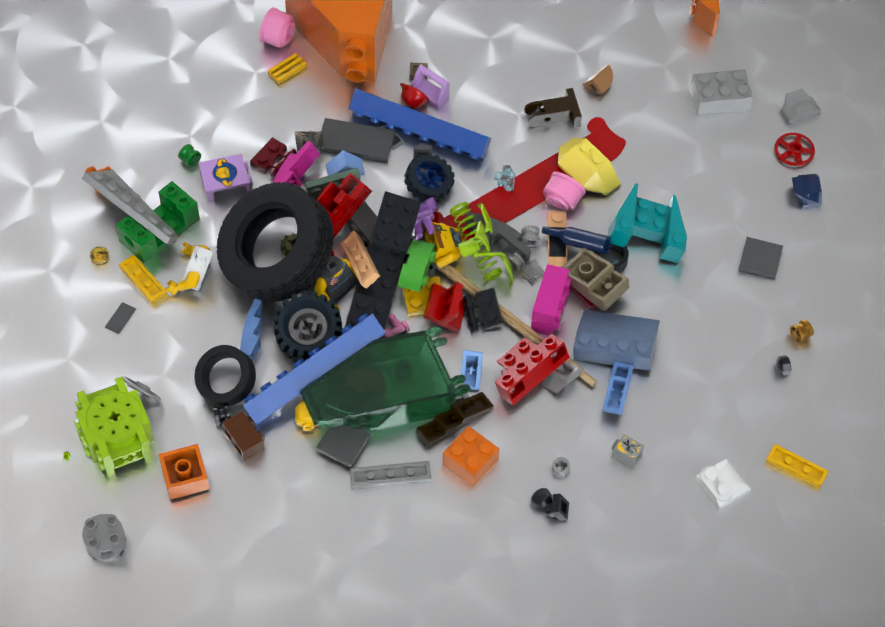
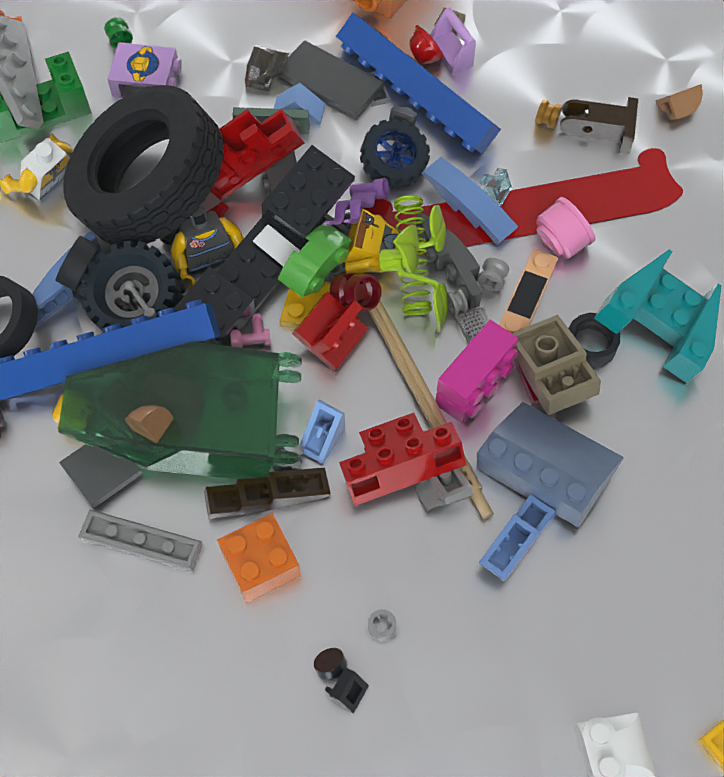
camera: 25 degrees right, 5 degrees up
dark red plate [250,137,297,178] -> none
dark pink slope [273,141,321,187] -> none
light nougat plate [341,230,380,289] -> none
black plate [463,288,504,333] -> none
dark blue piece [542,226,611,254] -> none
light yellow wedge [558,138,621,195] -> none
light grey brick [611,434,644,470] -> none
none -> black tyre [55,236,100,291]
none -> light grey hinge [124,280,157,320]
none -> medium nougat brick [125,405,174,443]
none -> white sticker [253,225,300,267]
none -> dark red wheel [329,273,382,311]
none -> medium blue slope [422,157,518,245]
none -> pearl gold wheel [535,99,563,129]

